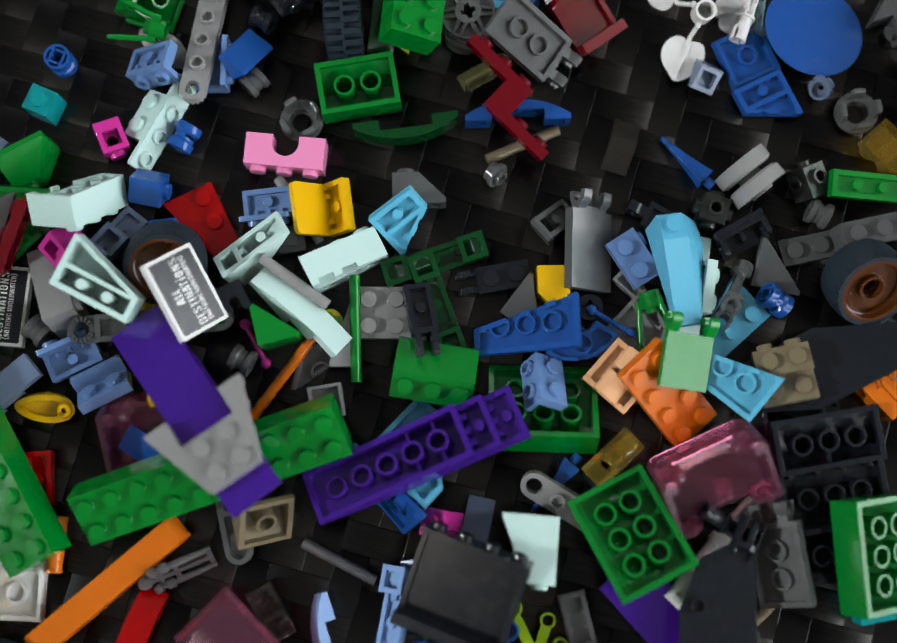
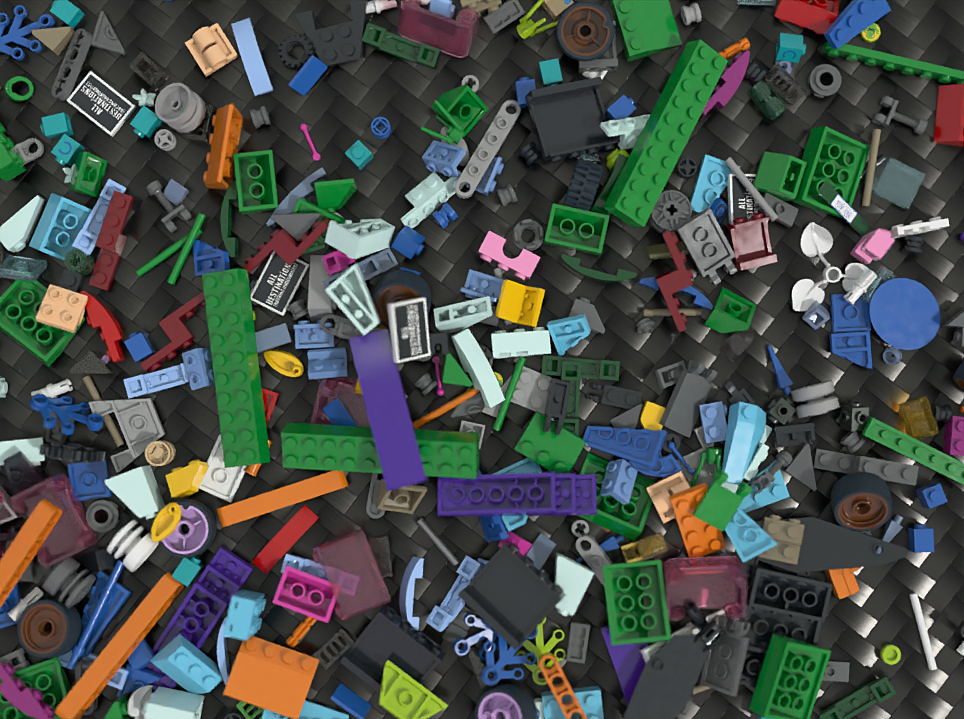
camera: 20 degrees right, 5 degrees up
dark pink brick [92,116,130,161] -> none
dark grey piece [138,546,218,595] -> none
light grey wing [143,373,264,495] -> none
red wing [163,182,239,257] -> none
blue slope [218,29,273,79] -> none
light grey bar [258,253,331,309] -> none
blue wheel [755,282,795,319] -> none
dark grey piece [834,88,883,135] -> none
none -> light grey bush [571,519,589,537]
none -> green slope [704,287,757,334]

